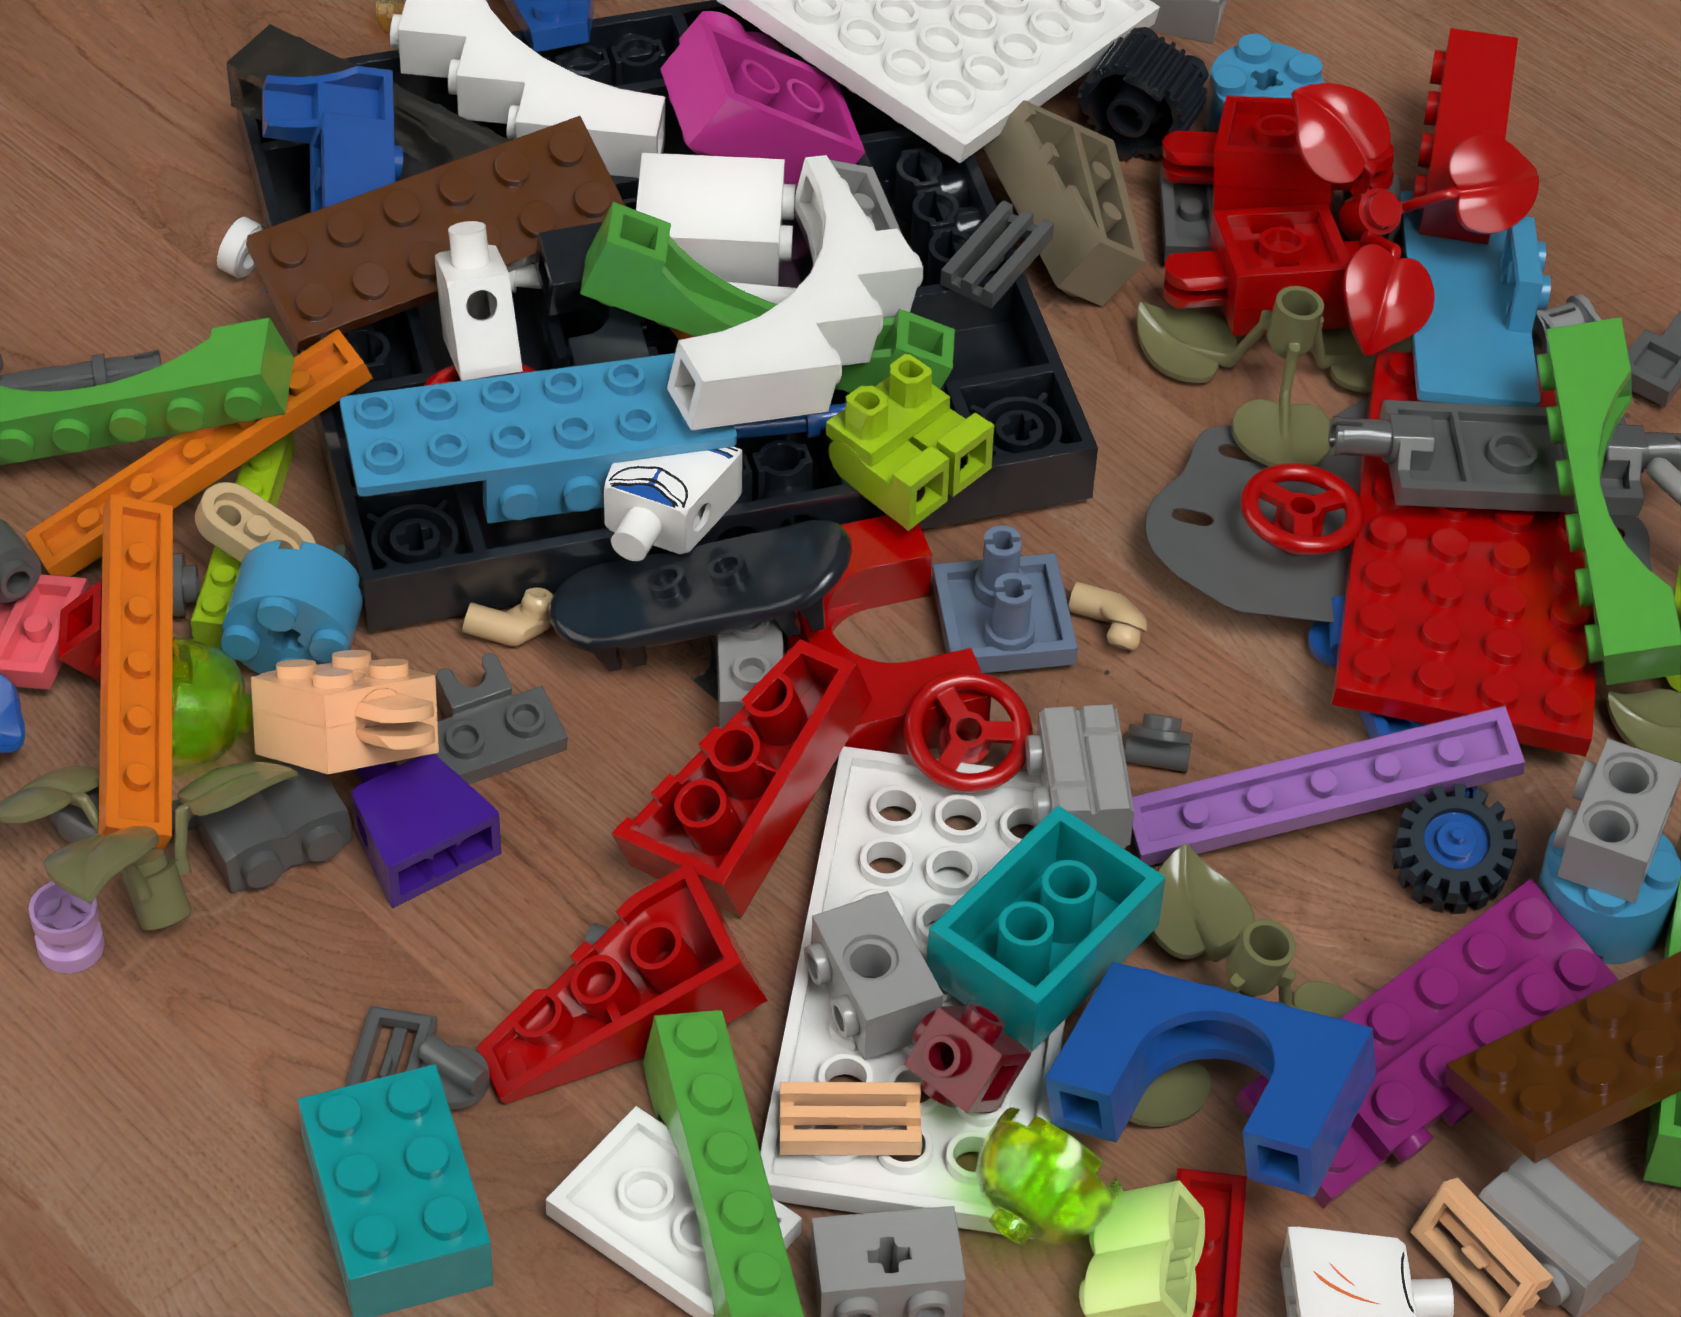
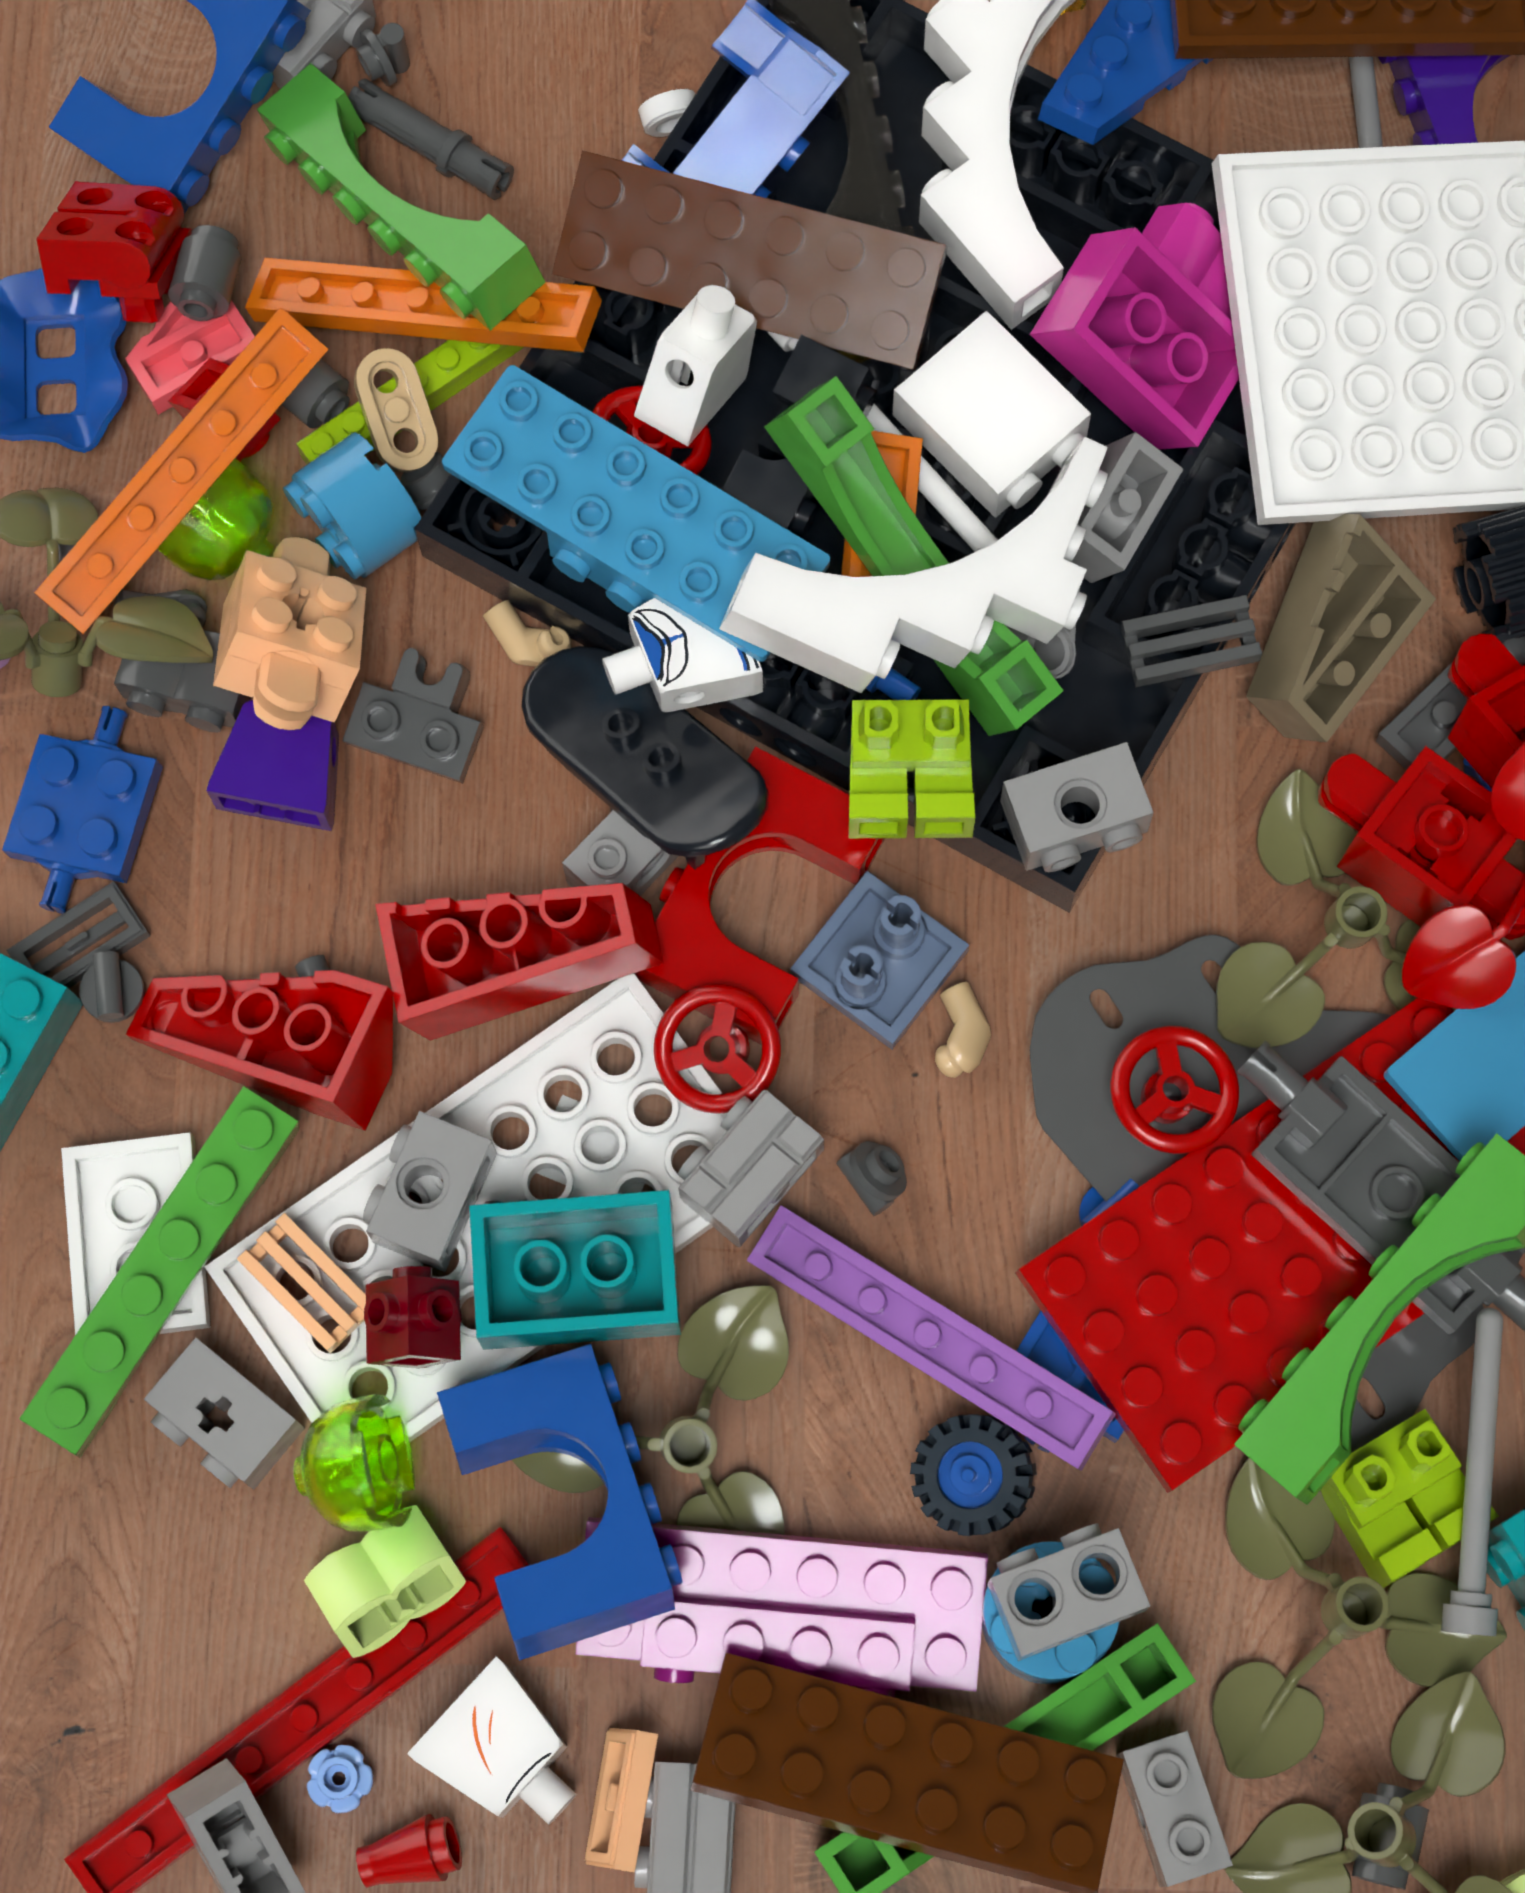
camera: 50 degrees right, 25 degrees up
none -> blue plate [2,706,163,914]
none -> light grey brick [1000,742,1153,872]

